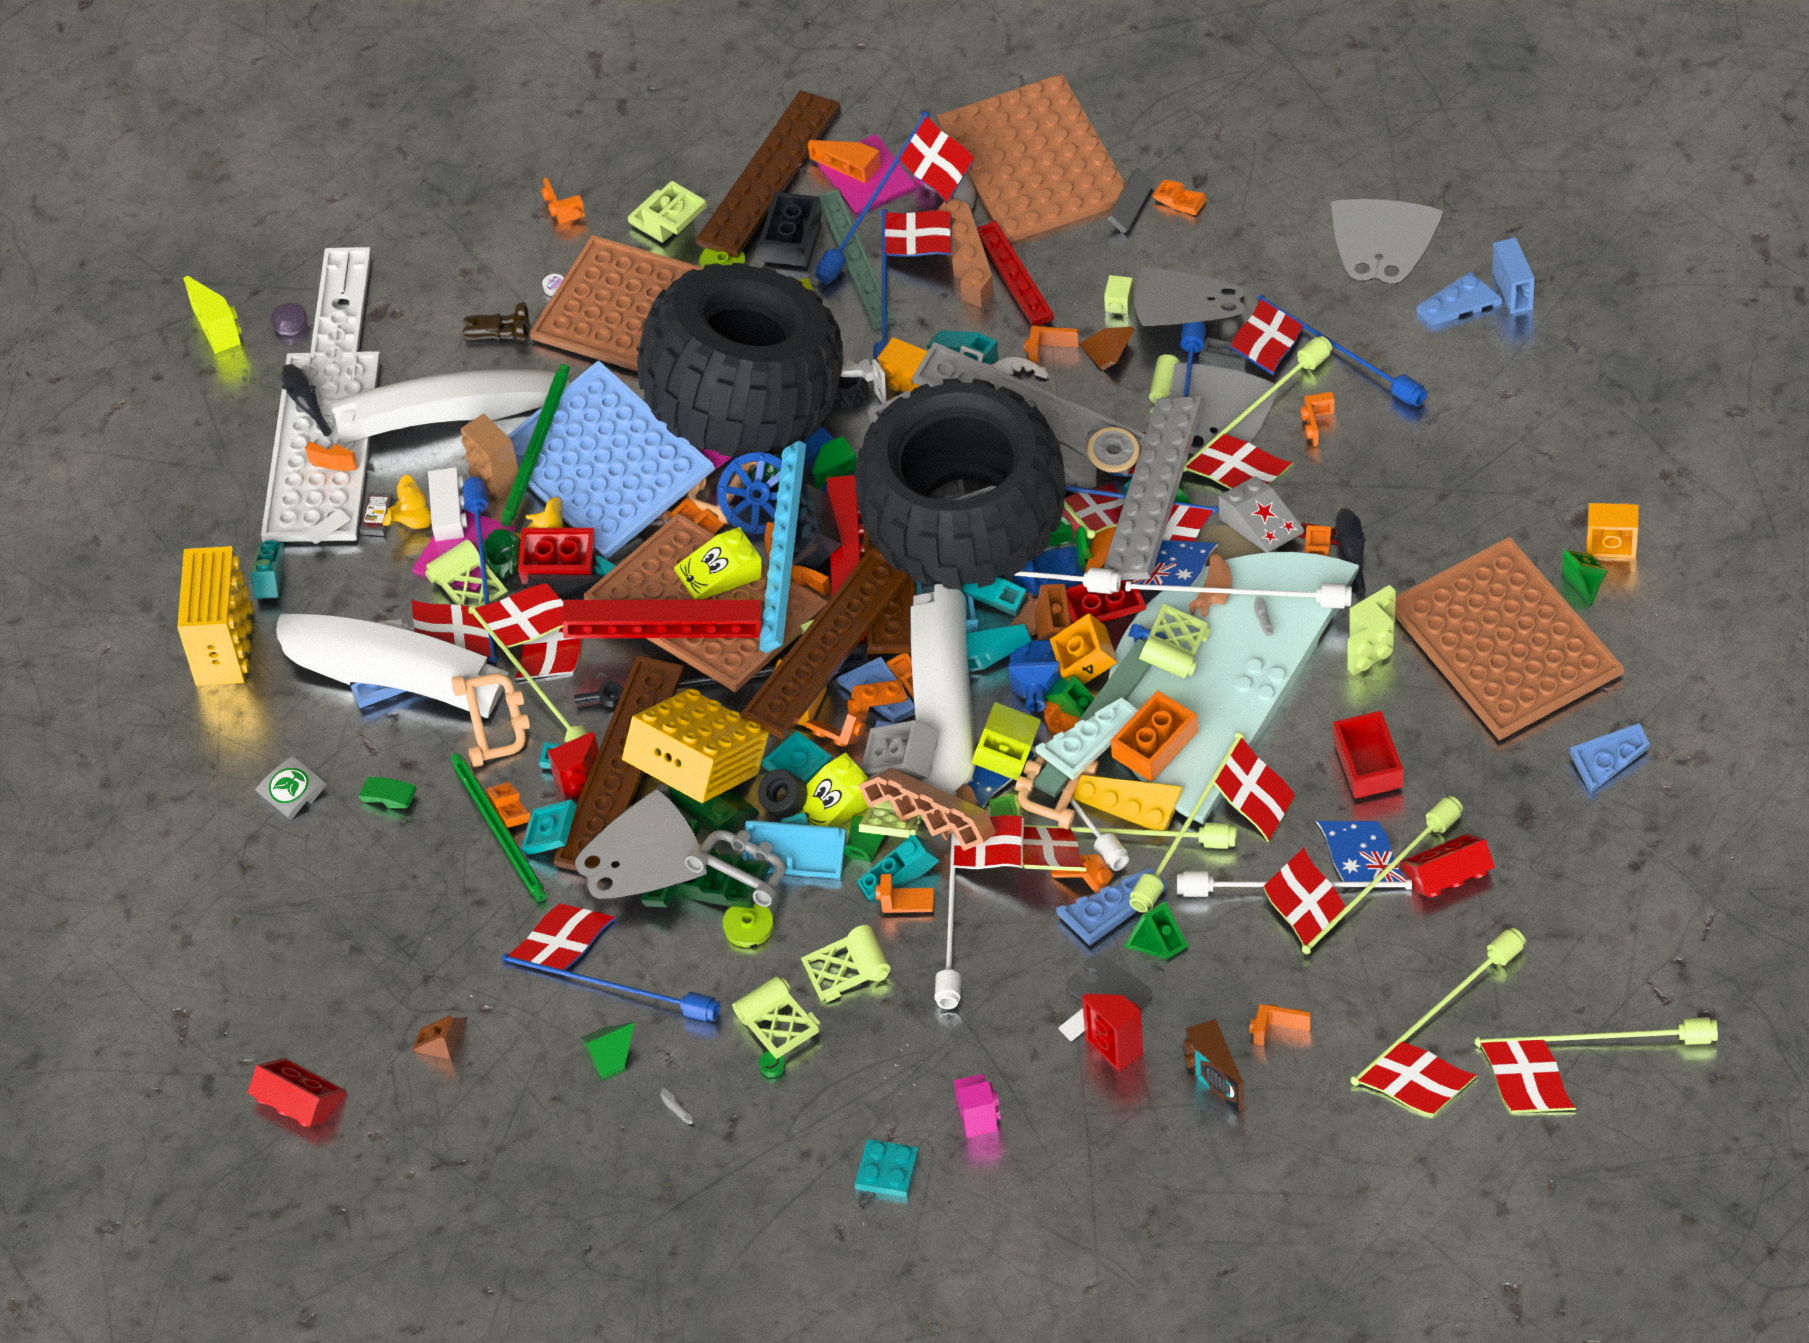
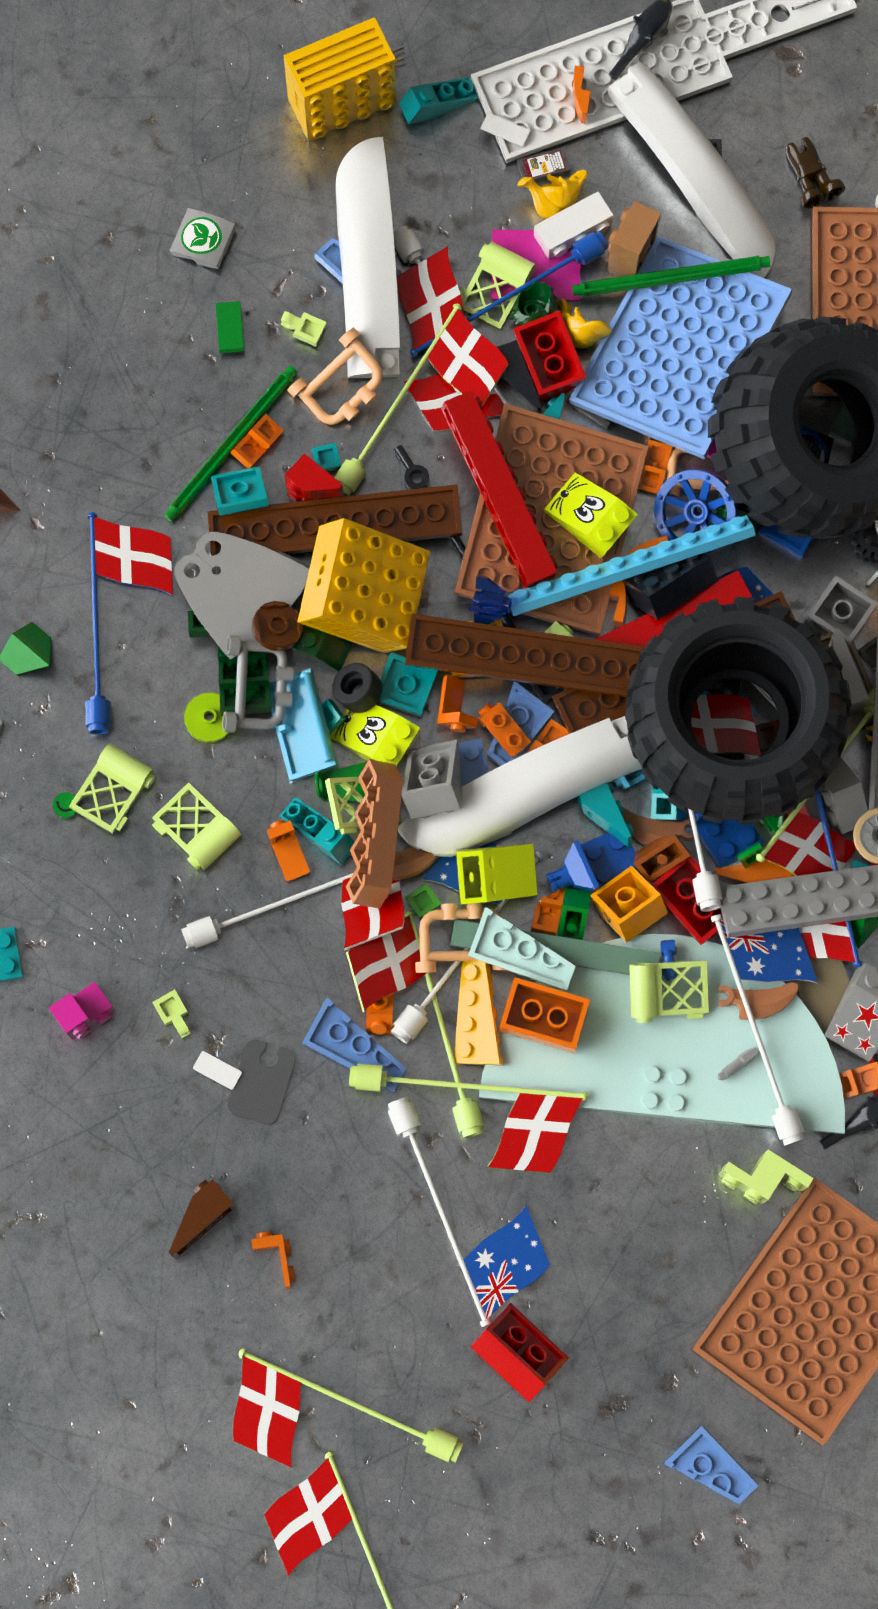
camera: 60 degrees right, 25 degrees up
green slope [812,436,857,489] -> none
red slope [1082,994,1143,1072] -> none
green slope [1124,901,1188,959] -> none
flag [1264,796,1463,954] -> none
red piece [1333,711,1404,799] -> none
none -> yellowish green plate [152,989,191,1039]
none -> reddish brown tile [252,601,303,651]
none -> yellowish green plate [281,311,326,347]
none -> clear blue brick [468,575,512,624]

